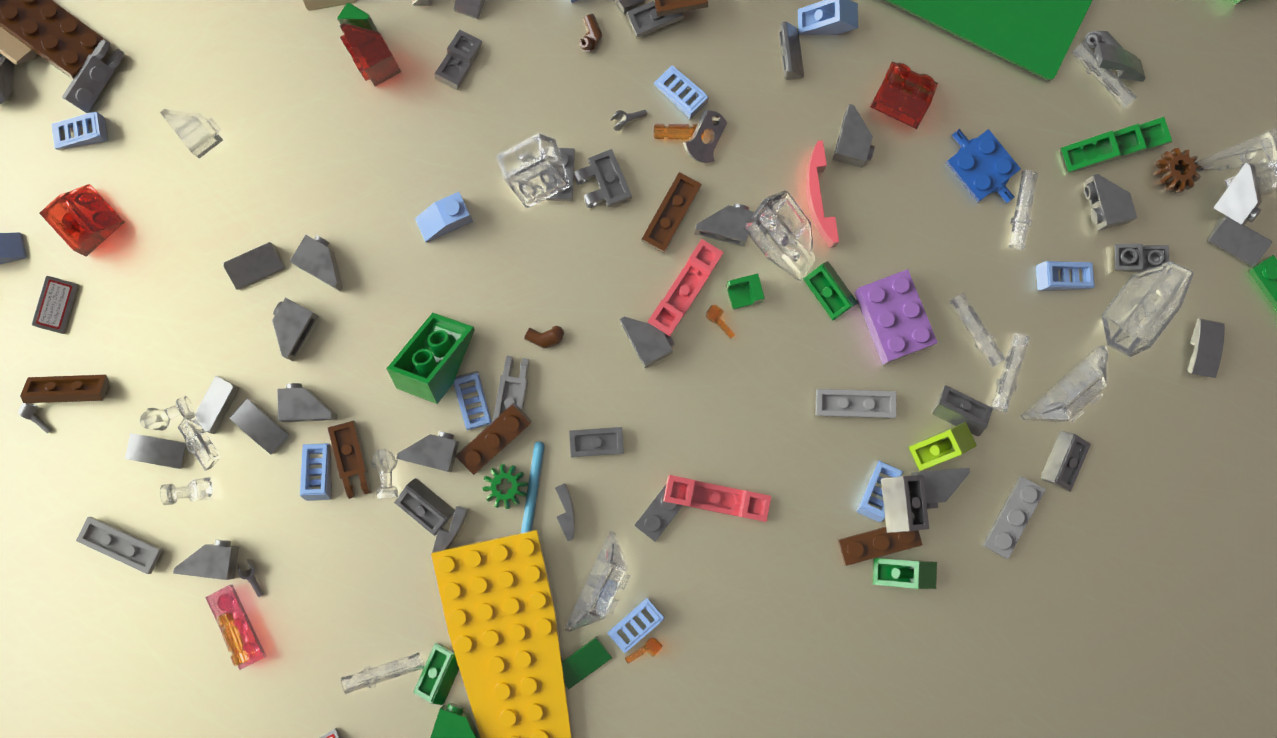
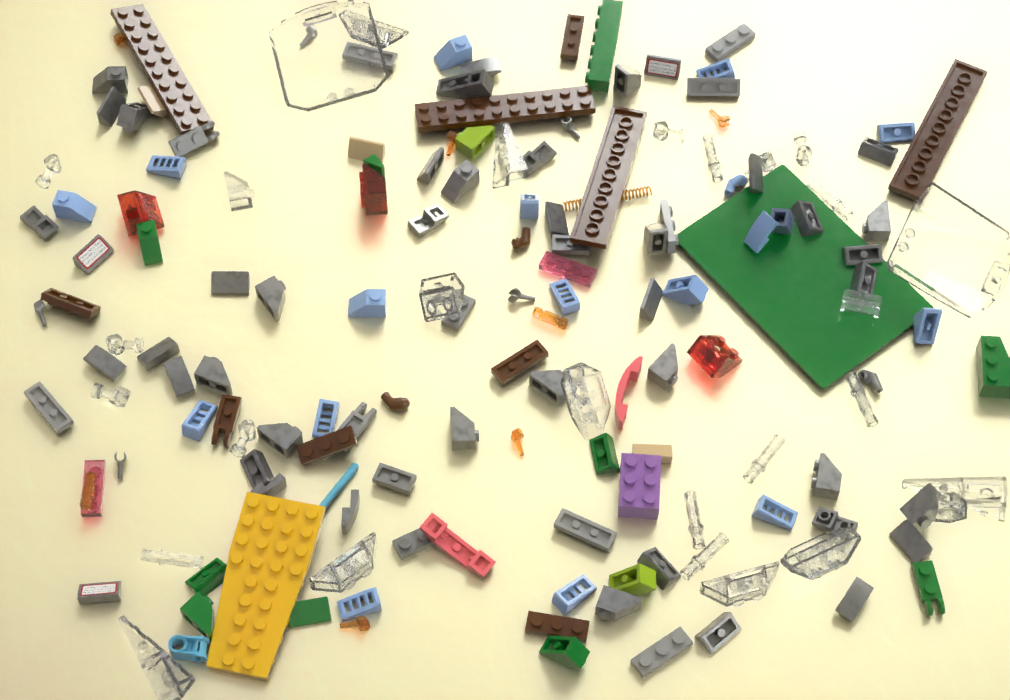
camera: 25 degrees right, 25 degrees down
flat silver slope [173,539,239,580] -> none
clear plate [177,413,221,471] -> none
flat silver slope [272,297,319,361] -> none
green slope [386,312,475,404] -> none
green gear [482,464,528,509] -> none
flat silver plate [574,149,632,209] -> none
coral slope [648,239,724,336] -> none
flat silver piece [683,110,727,163] -> none
green panel [726,273,765,310] -> none
brick [881,475,929,533] -> none
blue plate [946,129,1021,204] -> none
green slope [1060,117,1172,173] -> none
flat silver slope [1094,42,1146,82] -> none
reddish brown gear [1153,148,1202,193] -> none
none -> green slope [136,220,163,266]
none -> clear pink plate [539,251,598,288]
none -> tan slope [632,444,673,464]

